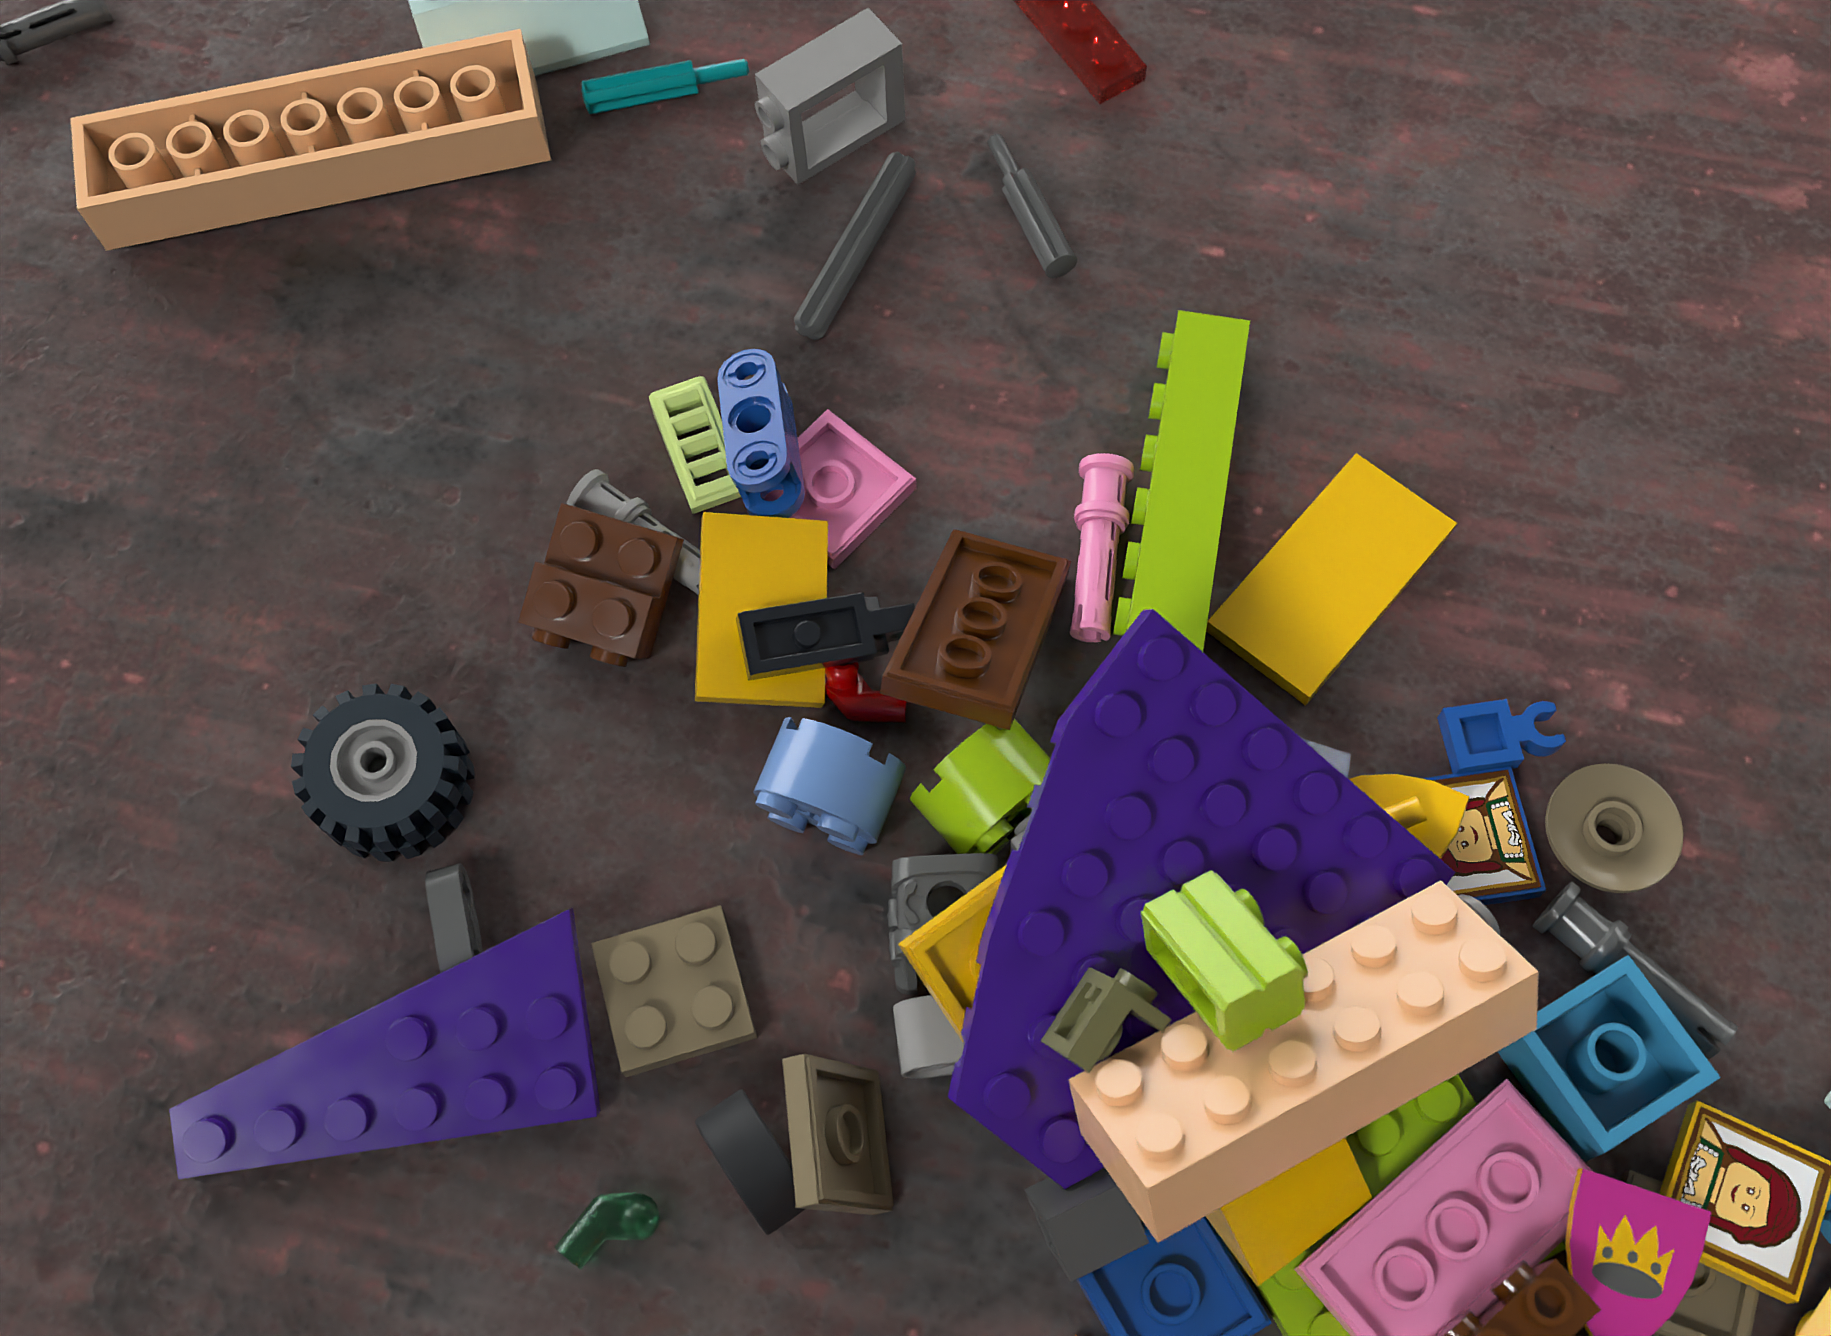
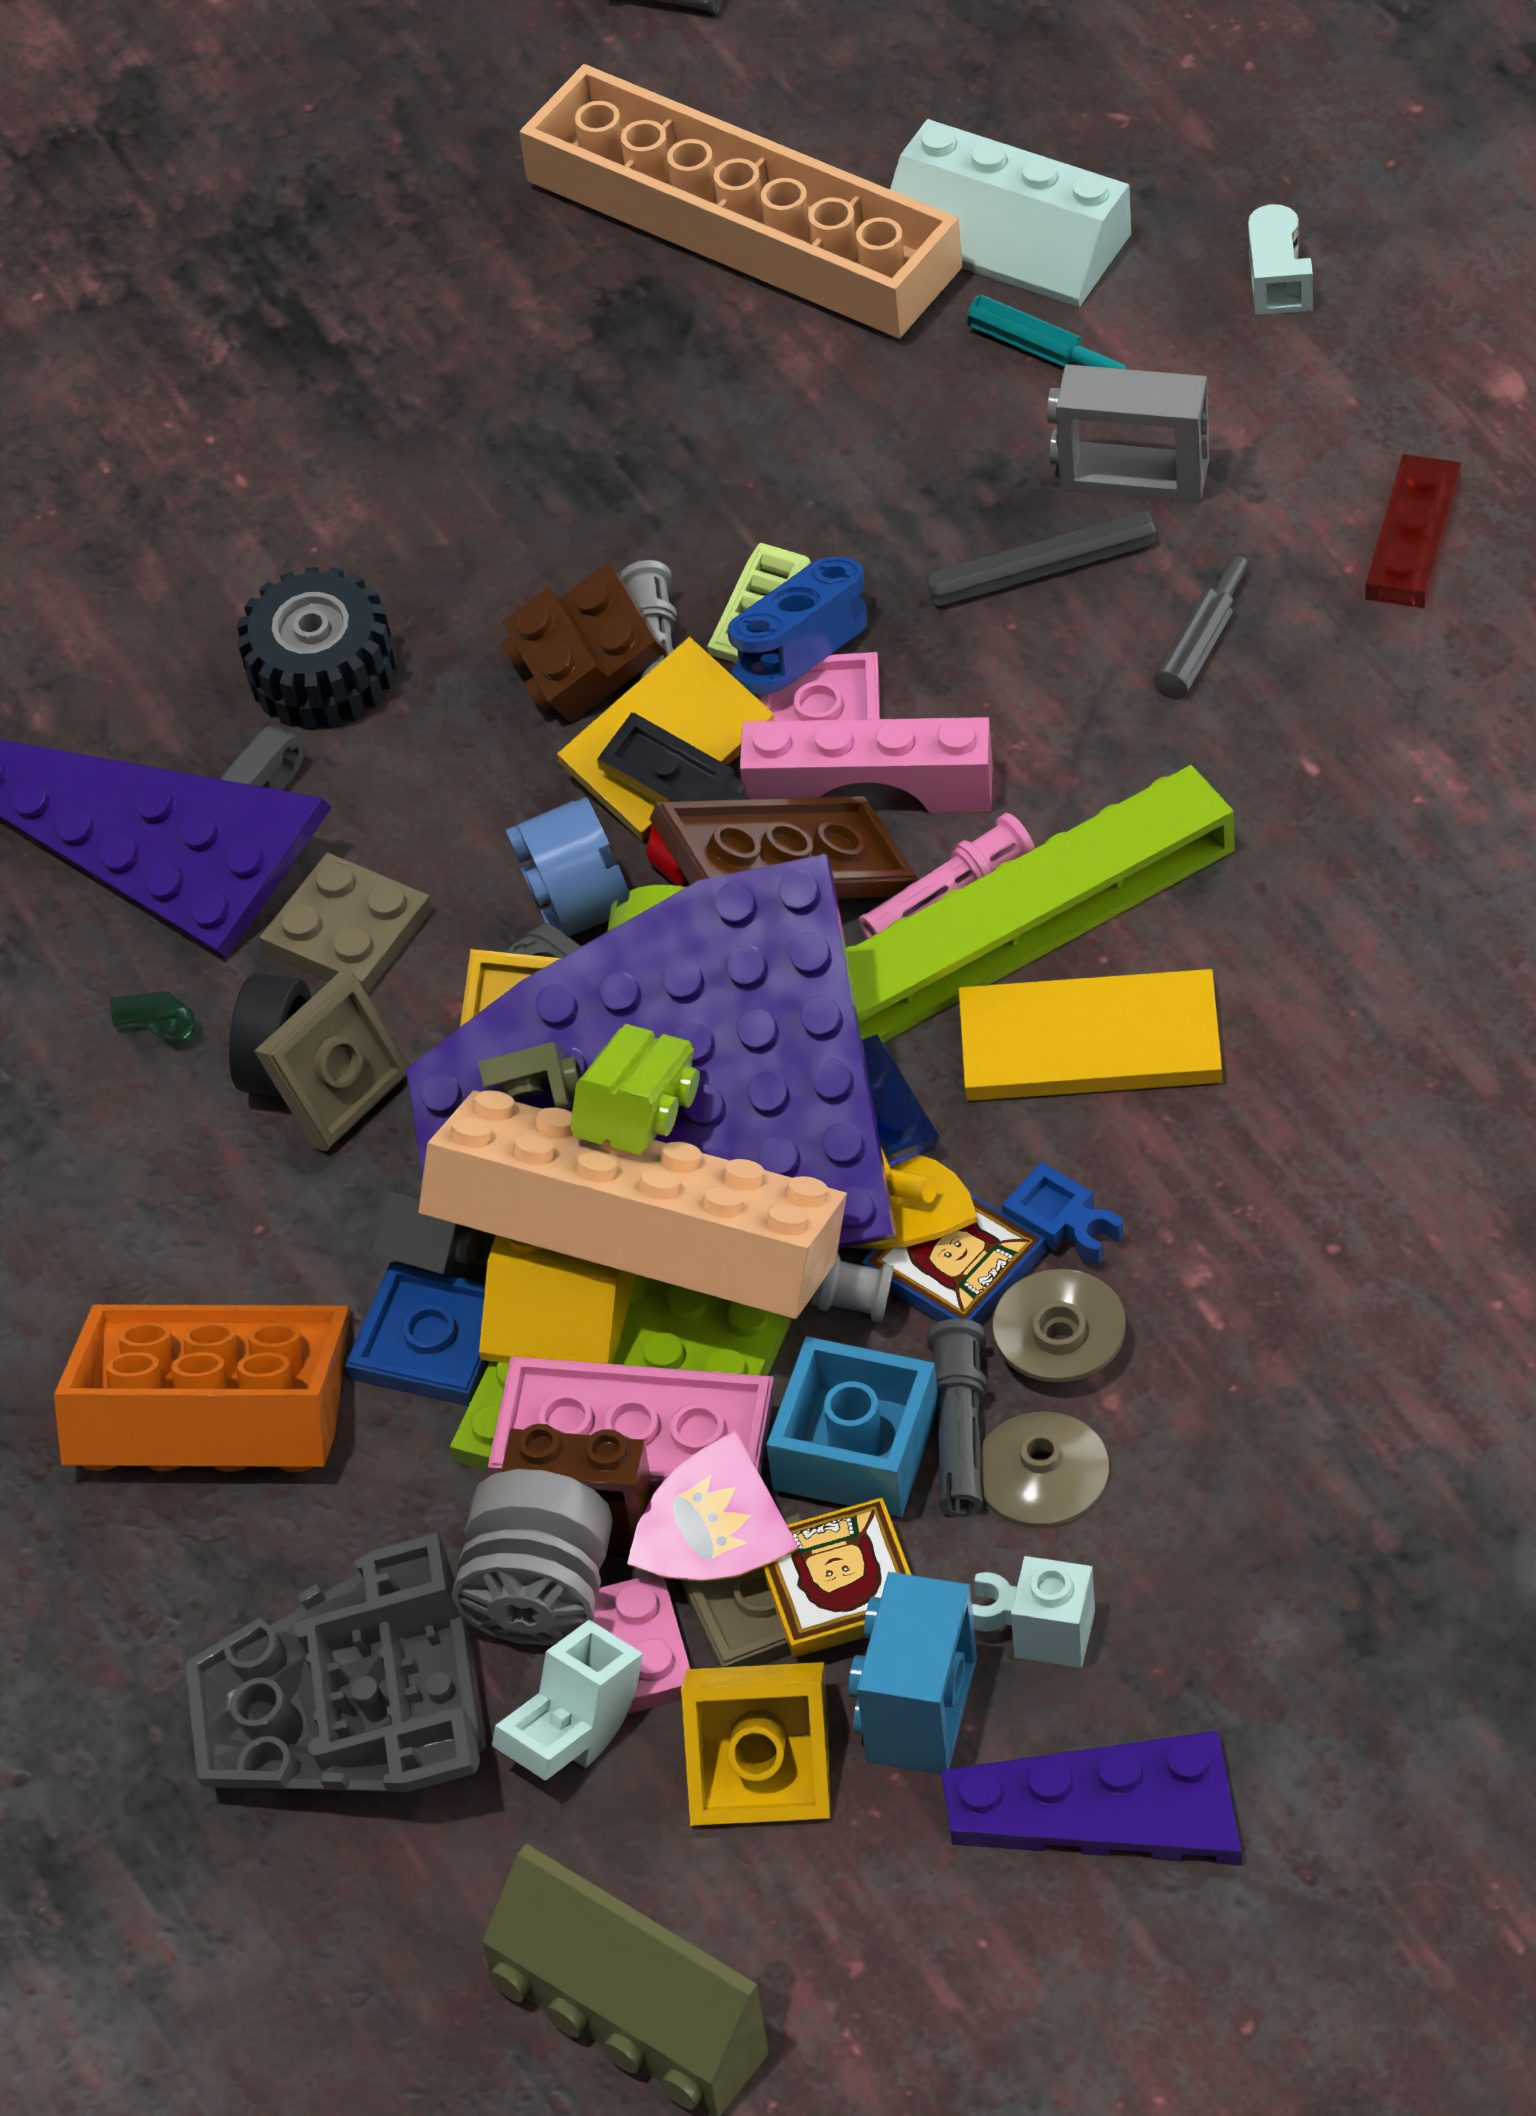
camera: 50 degrees right, 15 degrees down
none -> bright pink arch [740,717,993,813]
none -> dark tan dish [980,1411,1109,1528]

